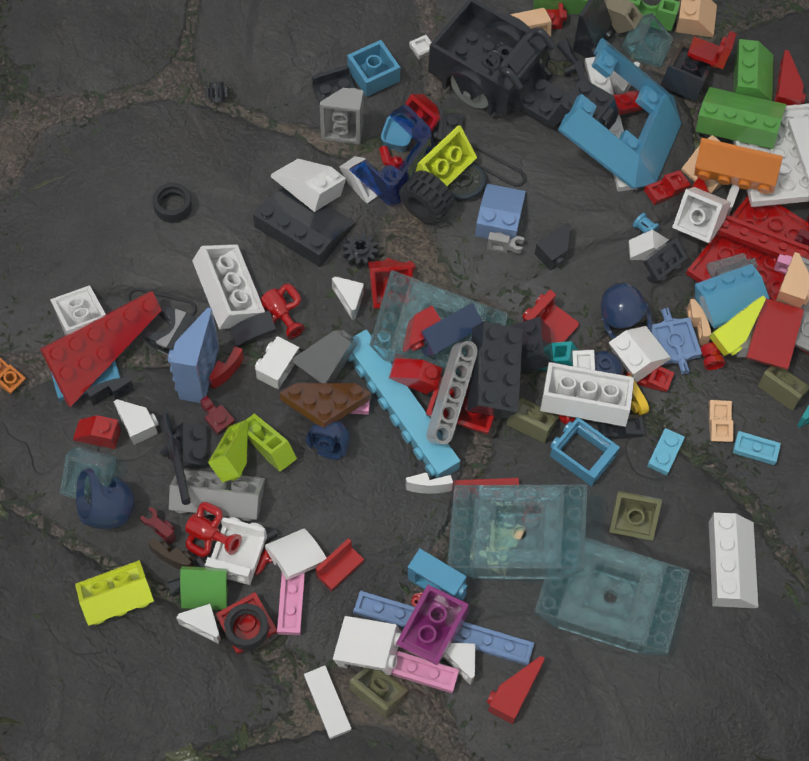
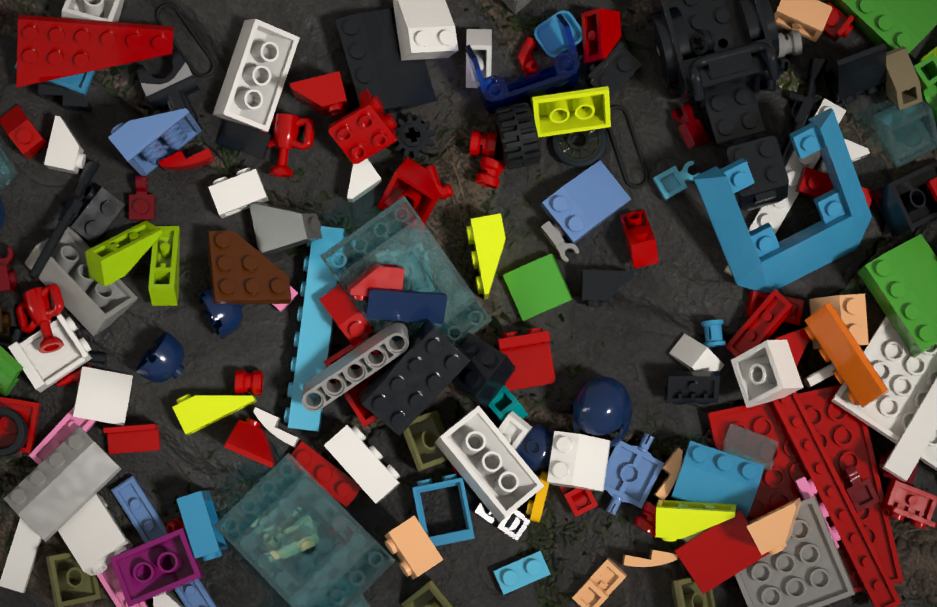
camera: 40 degrees right, 20 degrees up
none -> light grey slope [4,426,121,542]
none -> dark blue cylinder [136,331,184,383]
none -> neon yellow slope [172,394,257,435]
none -> red slope [224,417,278,469]
none -> red wheel [235,370,263,396]
none -> red slope [290,71,349,118]
none -> white brick [324,425,400,504]
none -> red bracket [328,89,397,164]
none -> light nougat slope [384,515,443,579]
none -> neon yellow slope [466,213,506,299]
none -> red wheel [469,130,497,158]
none -> red wheel [474,157,505,189]
none -> bright green slope [503,253,573,321]
none -> red slope [619,210,659,269]
none -> light nougat slope [622,549,678,567]
none -> medium azure plate [653,161,700,201]
none -> dark red plate [671,104,710,149]
none -> red plate [725,289,796,357]

